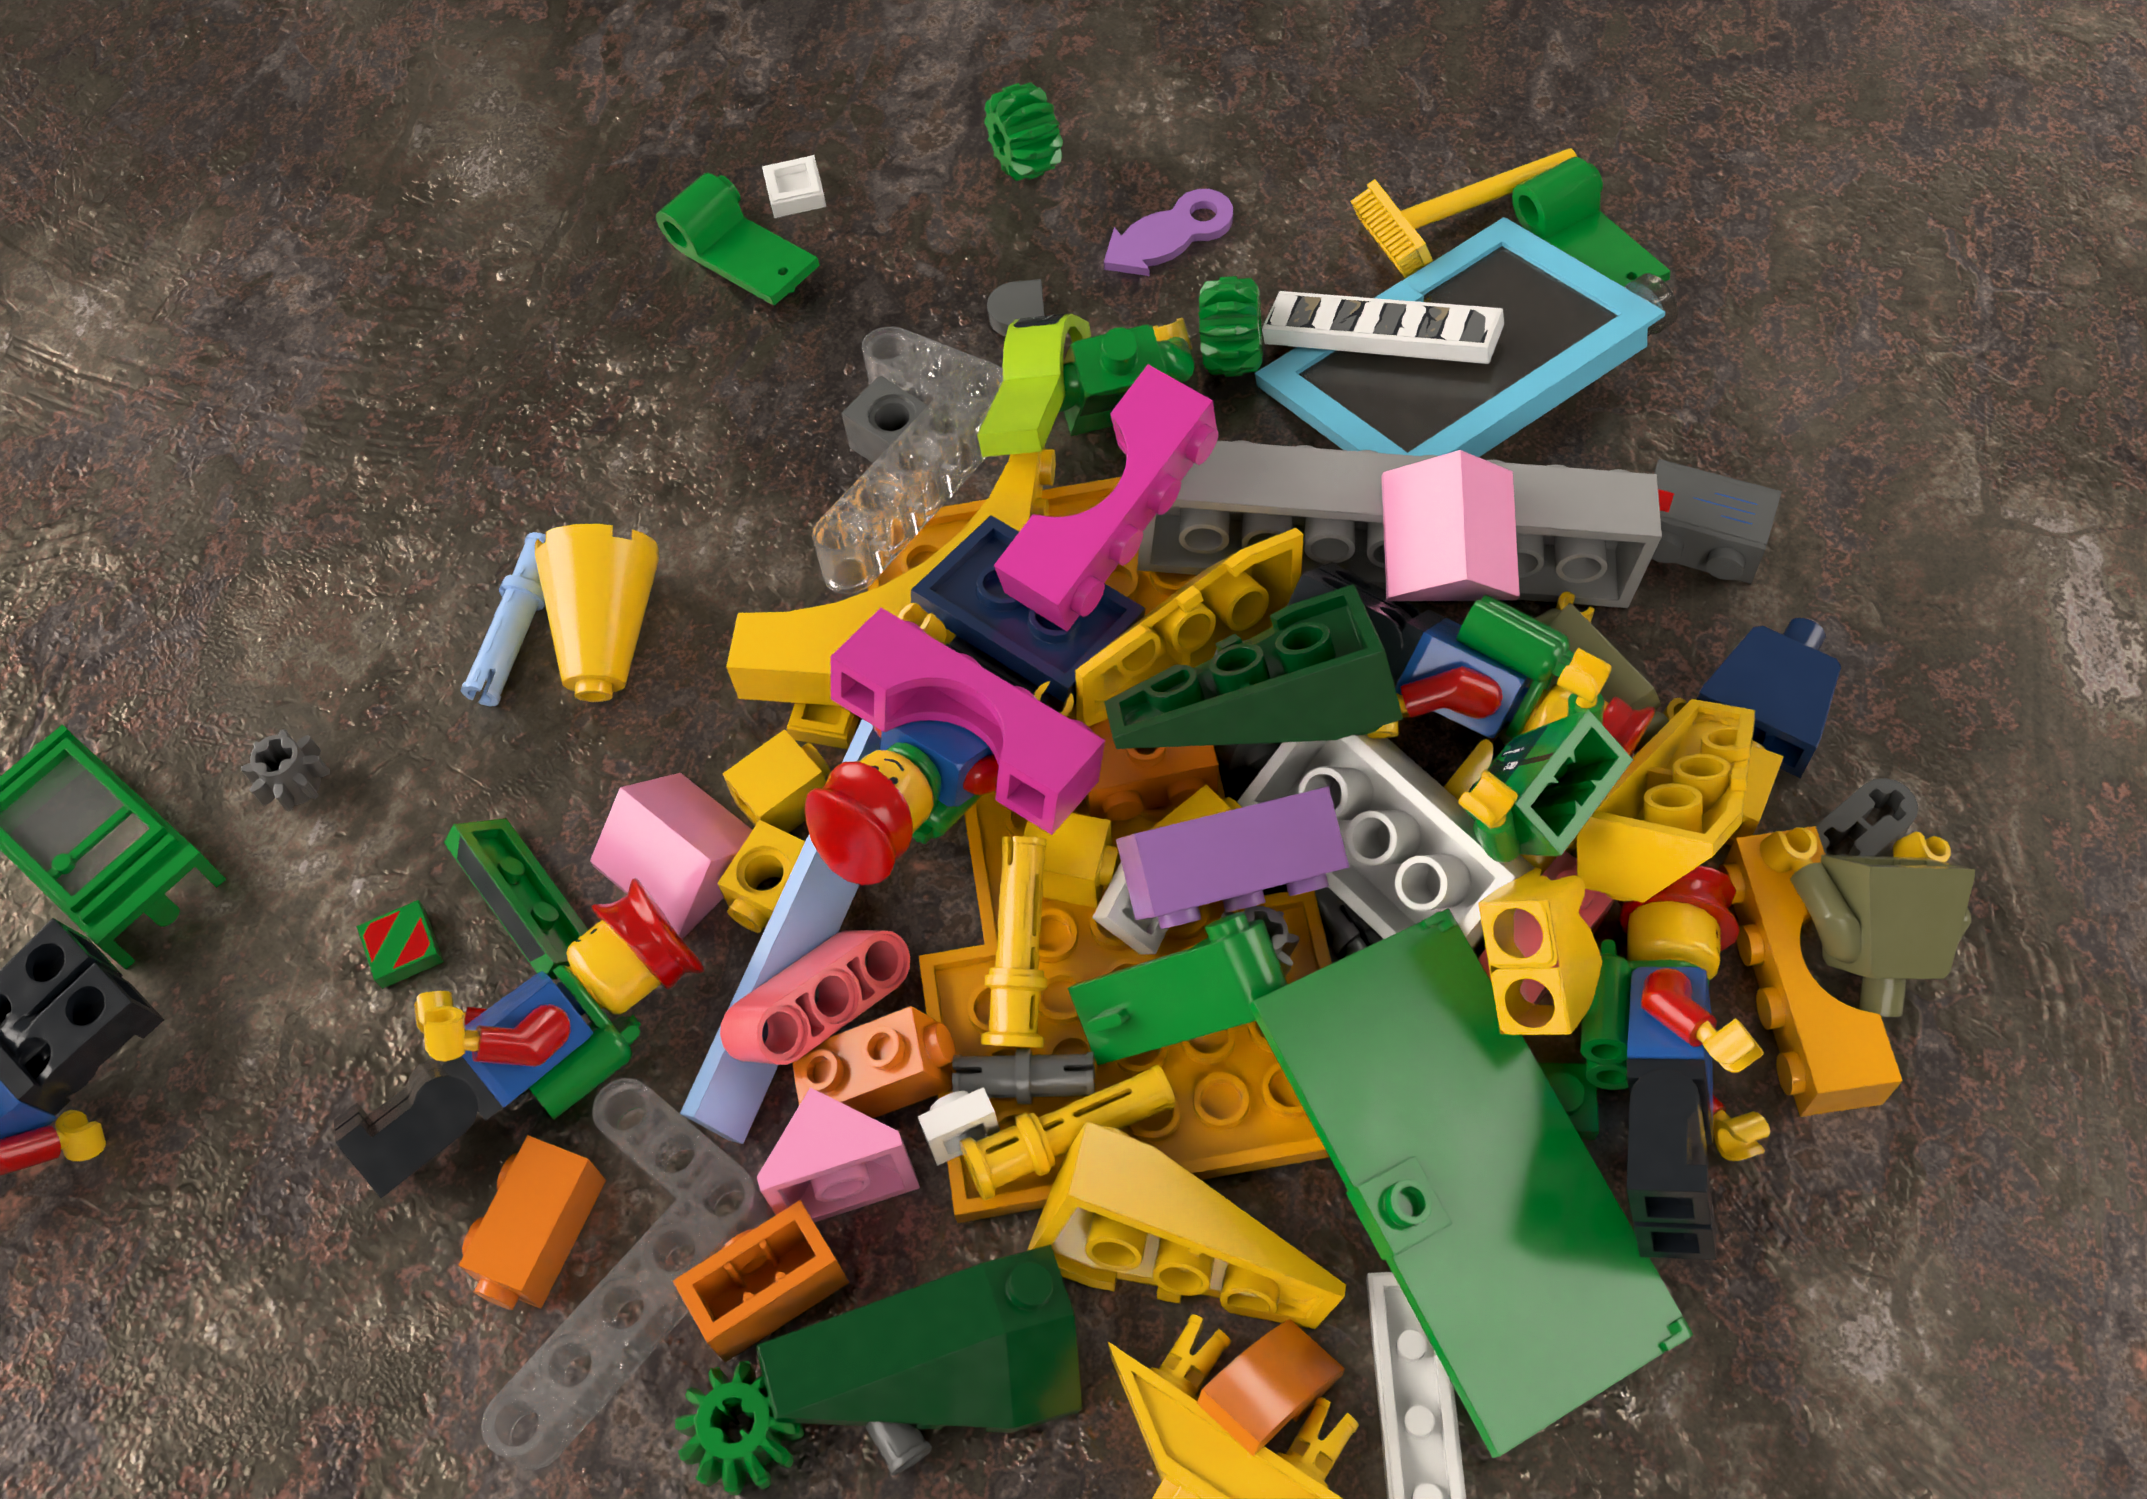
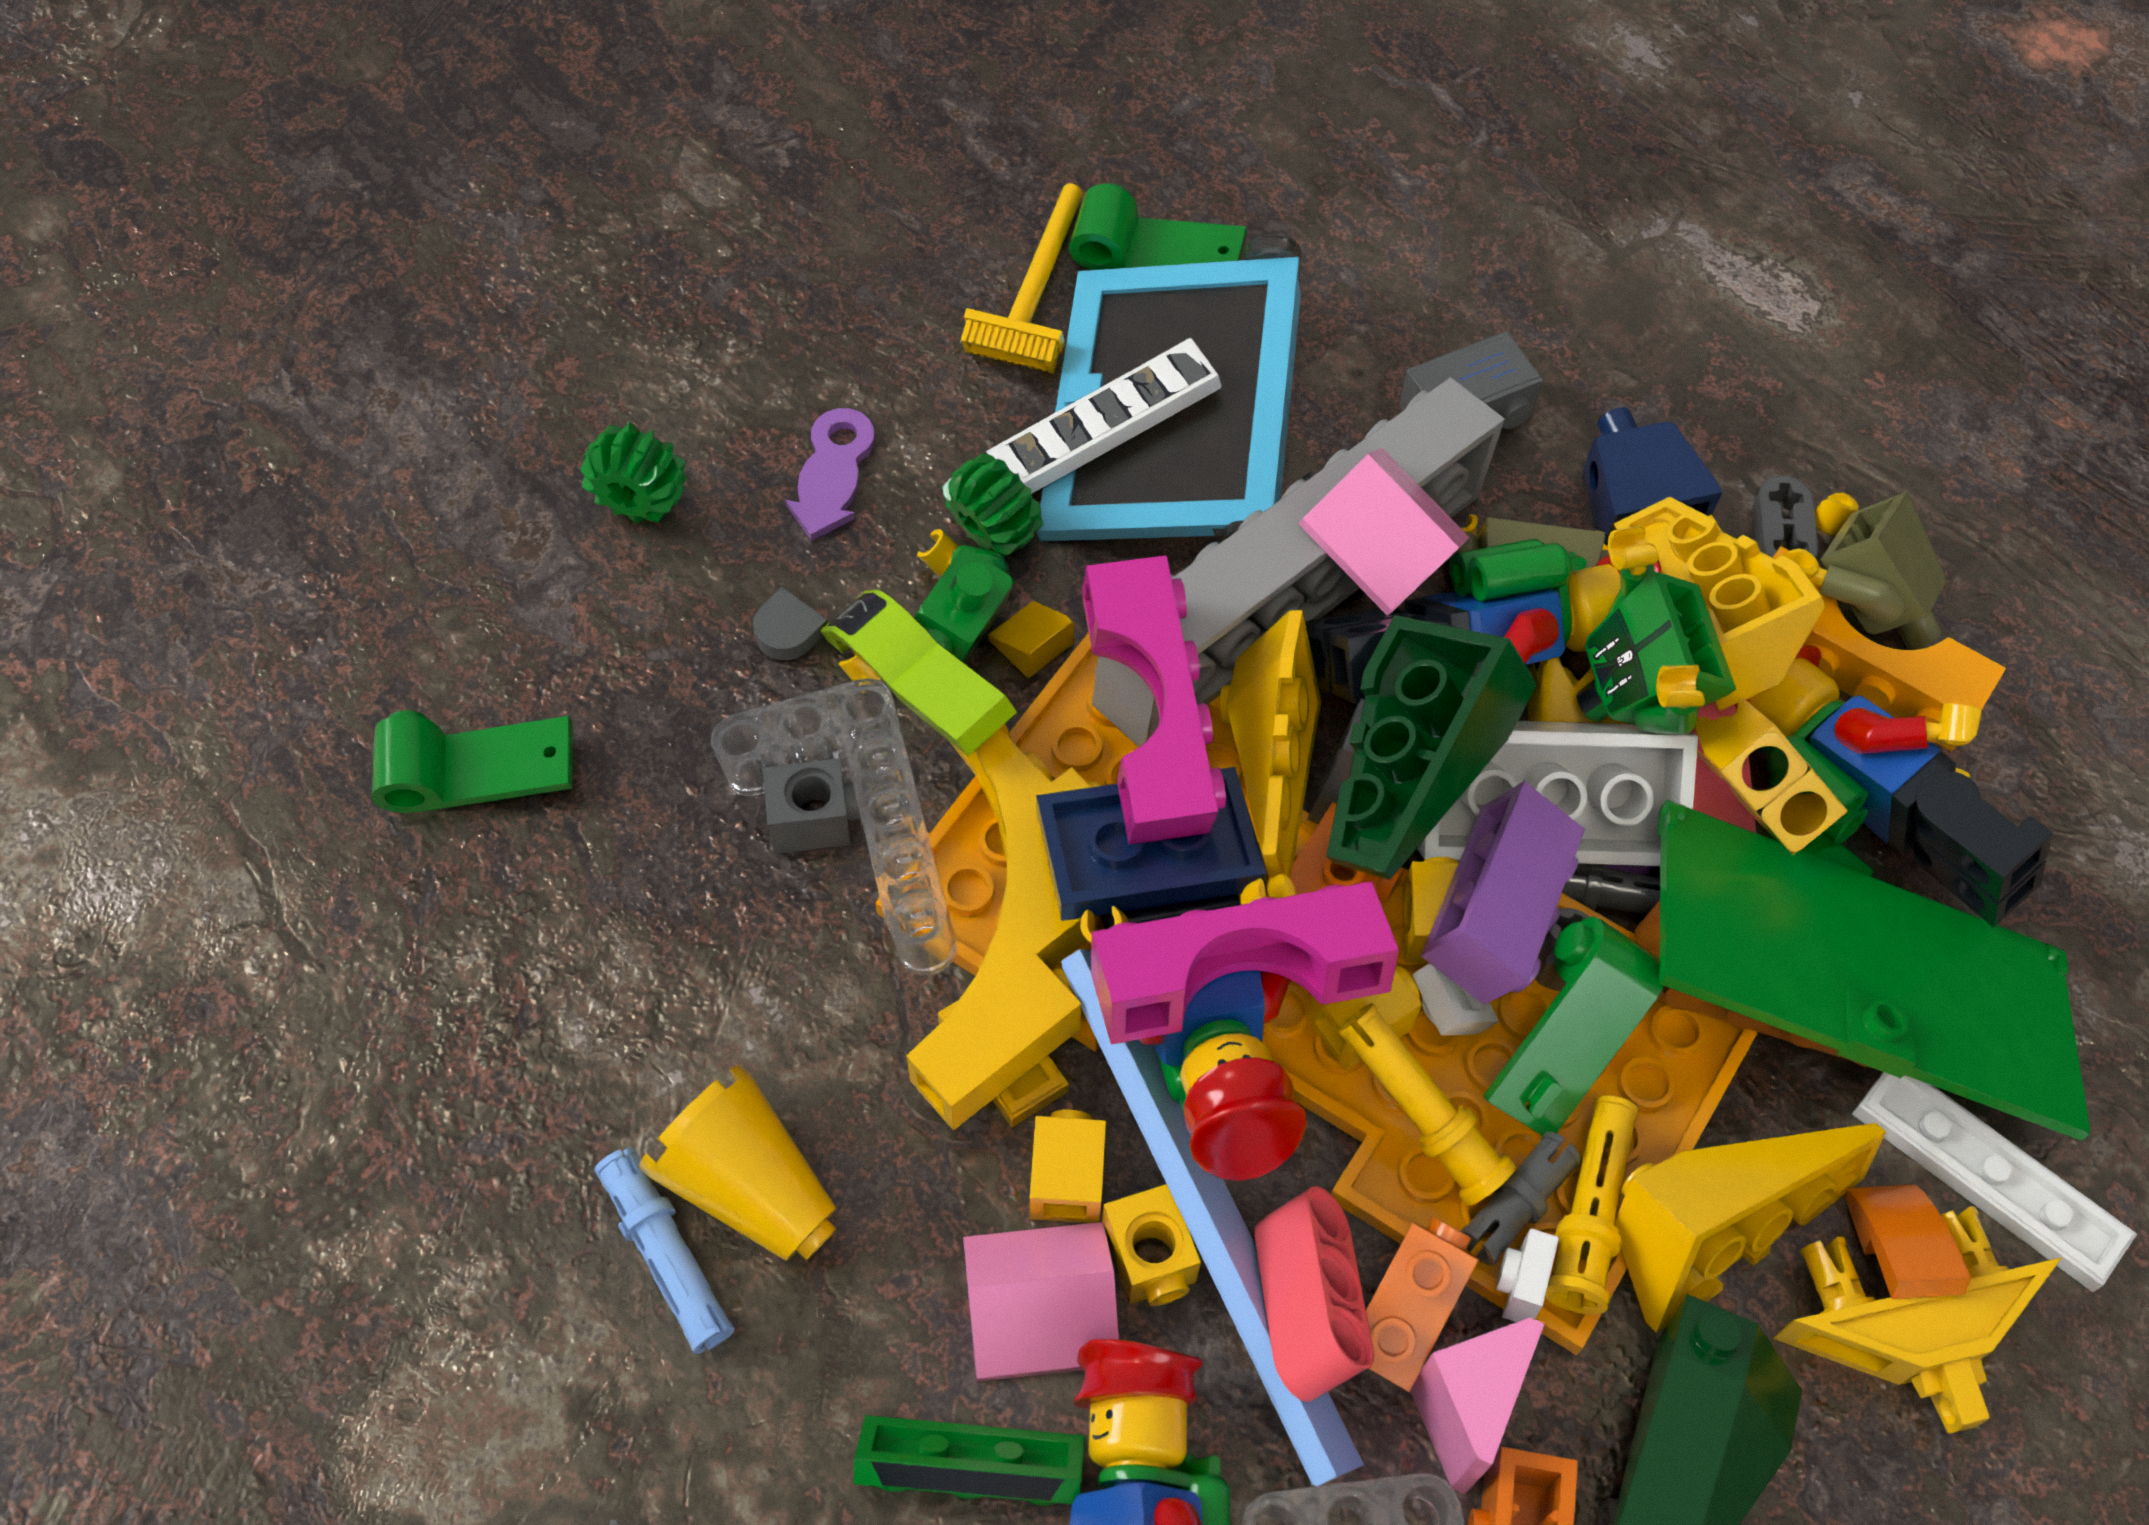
camera: 55 degrees left, 0 degrees up
white tile [762,155,827,218] -> none

